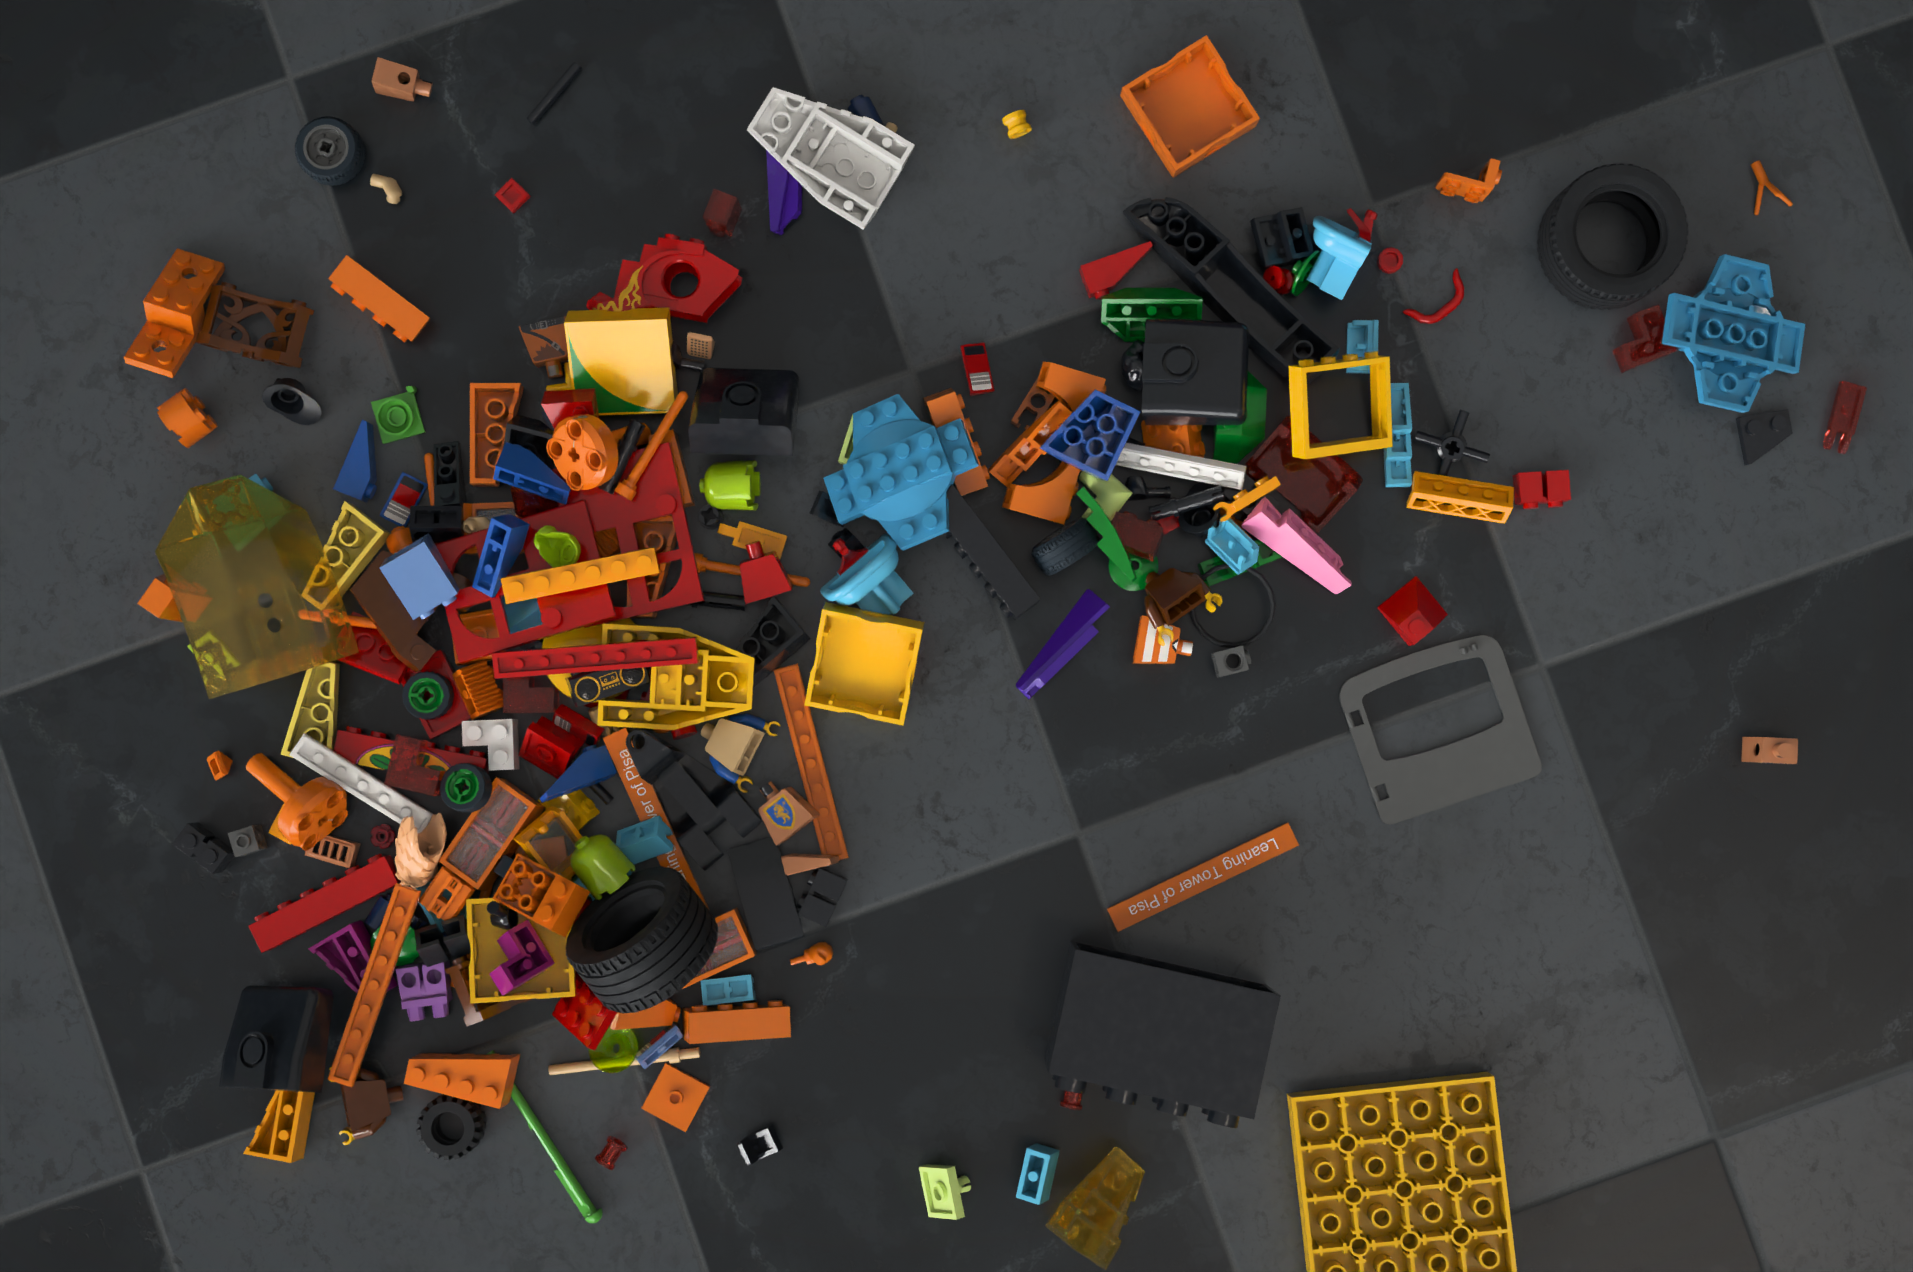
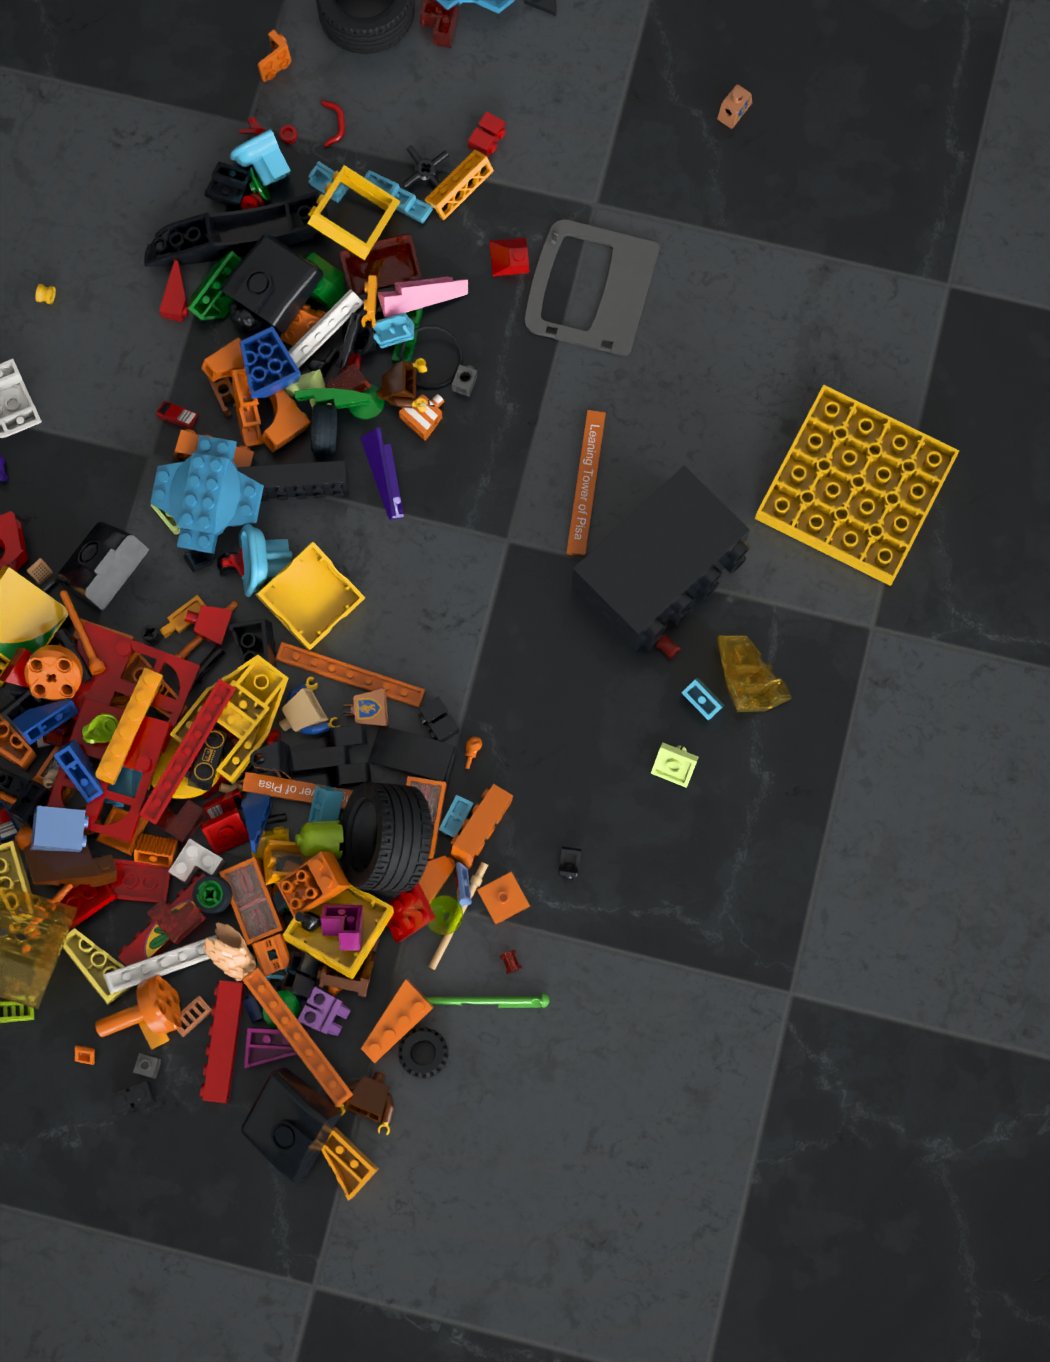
camera: 55 degrees left, 10 degrees down
dark red plate [370,824,395,849] -> none
wheel [402,671,454,720] -> none
lime cylinder [699,460,761,511] -> none
nougat slope [781,853,840,876] -> none
orange tile [1120,35,1260,178] -> none

